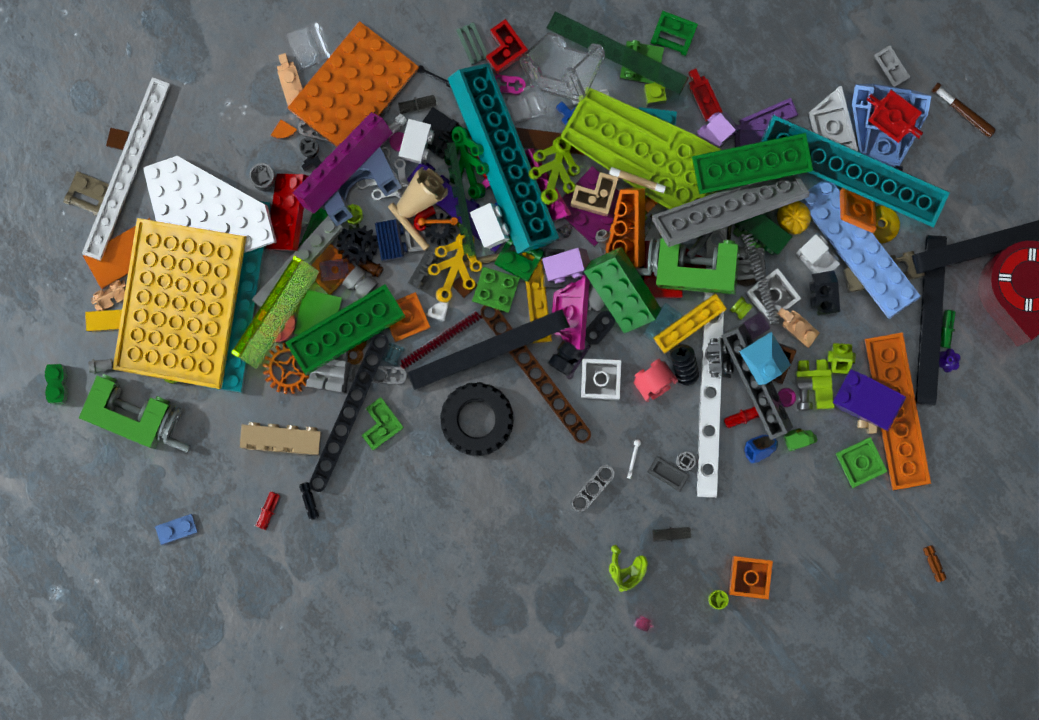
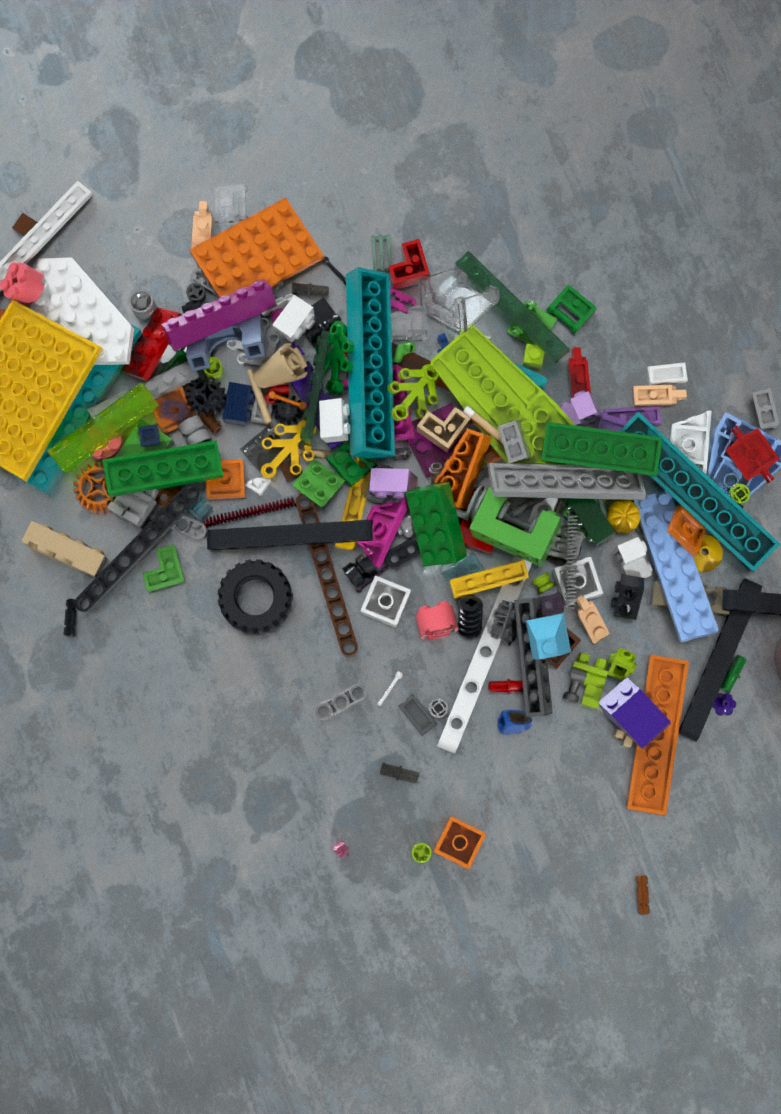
camera: 20 degrees right, 5 degrees down
red axle [255,492,280,530] -> none
orange tile [271,120,297,139] -> none
lime helmet [609,545,648,592] -> none
dark pink tile [778,388,796,407] -> none
bright green rock [784,428,818,451] -> none
bright green plate [835,437,887,488] -> none
none -> coral brick [0,262,45,306]
none -> dark blue plate [138,424,161,447]
none -> bright green arm [392,341,416,365]
none -> light grey hinge [498,420,531,463]
none -> light nougat hinge [633,385,687,406]
none -> white tile [647,363,688,386]
none -> lime wheel [729,483,750,504]

